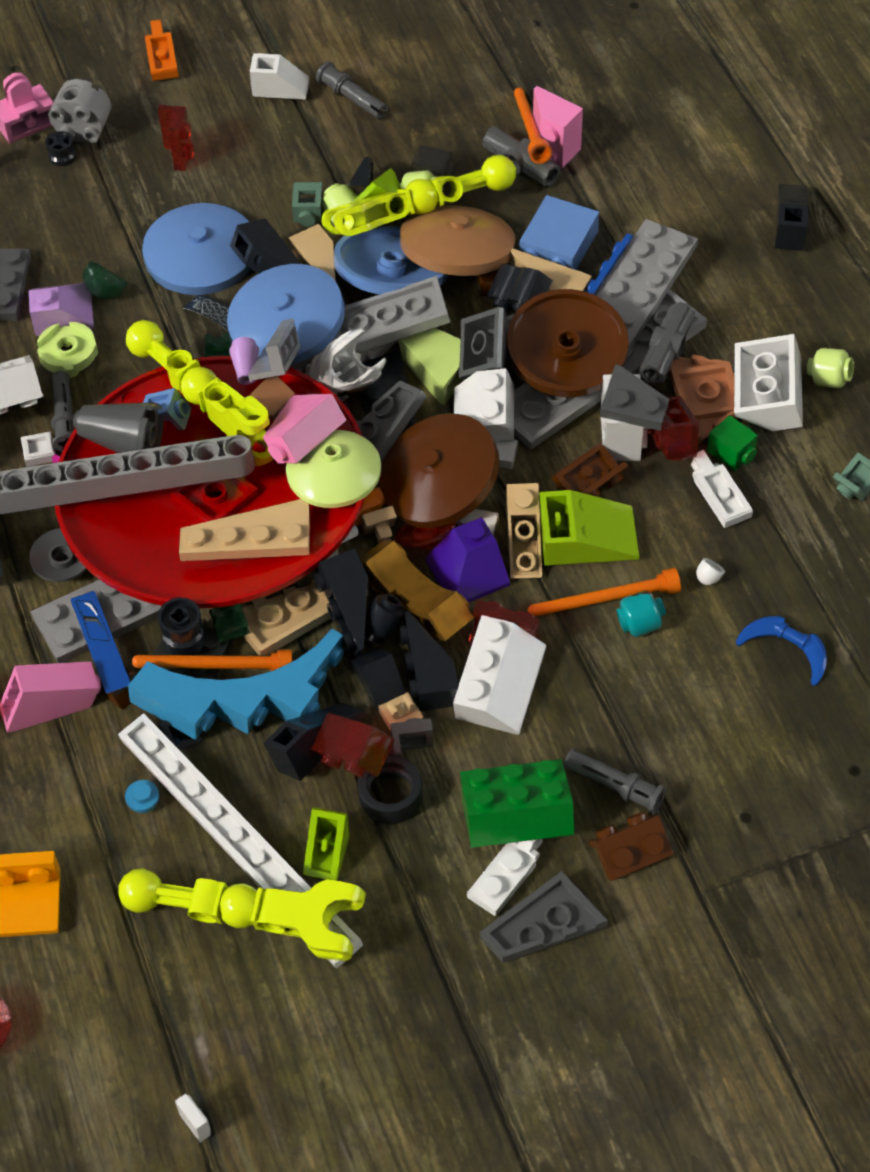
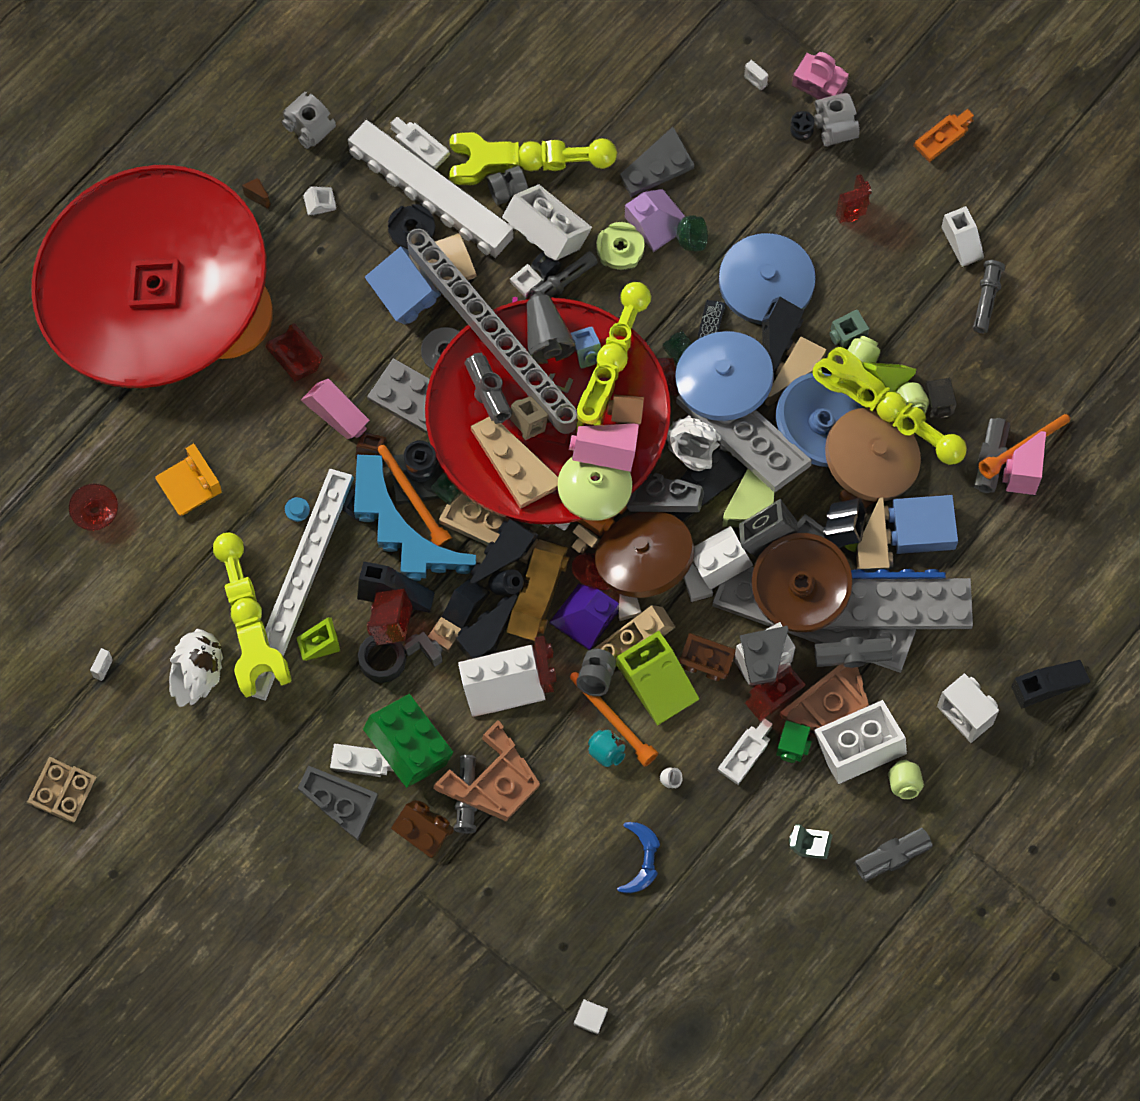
camera: 60 degrees right, 15 degrees up
blue sticker [71,591,130,693] -> none
lavender cone [229,337,259,385] -> none
light grey panel [248,319,301,381] -> none
black slope [348,157,374,186] -> none
none -> white head [169,629,223,707]
none -> nougat wing [433,720,540,821]
none -> dark grey piece [465,353,512,424]
none -> dark tan brick [510,396,549,440]
none -> black wheel [531,252,561,281]
none -> dark grey wheel [577,649,616,696]
none -> white brick [937,673,999,743]

